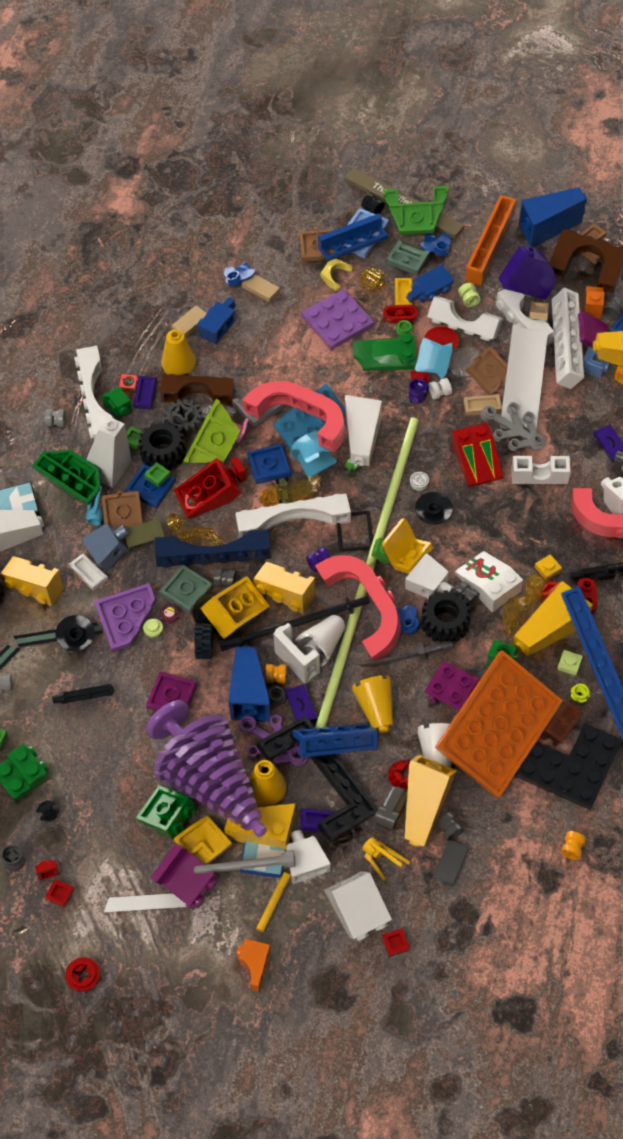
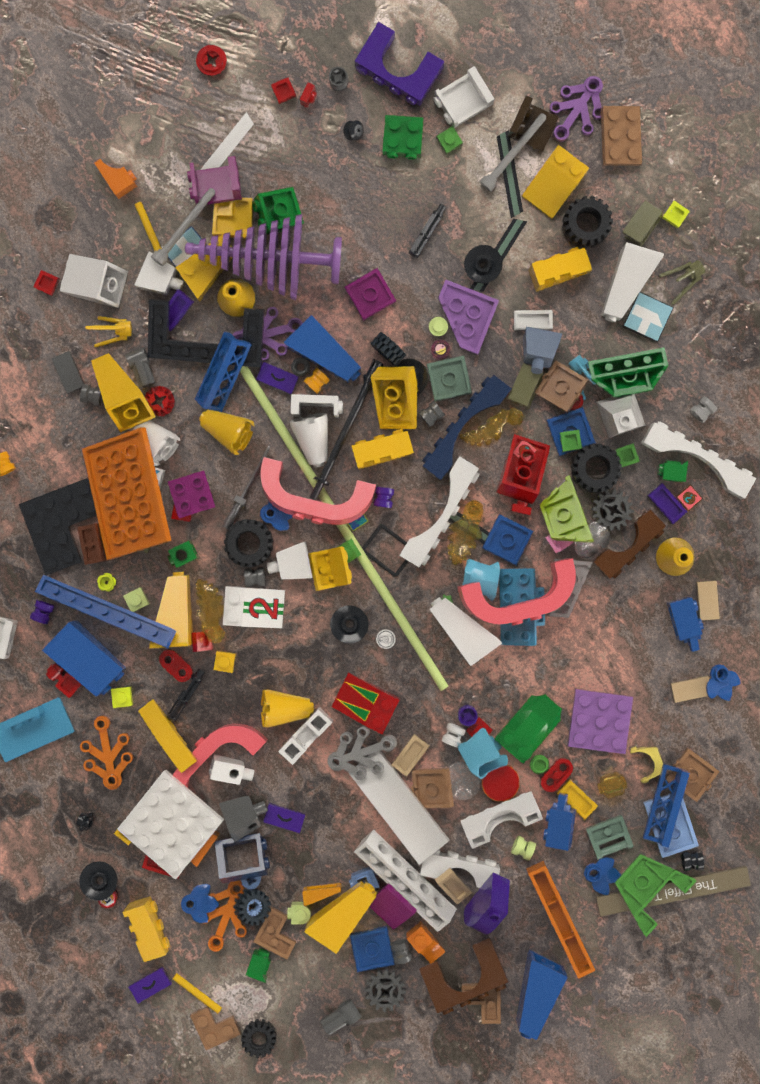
camera: 135 degrees right, 30 degrees up
none -> yellow cone [261,689,314,728]

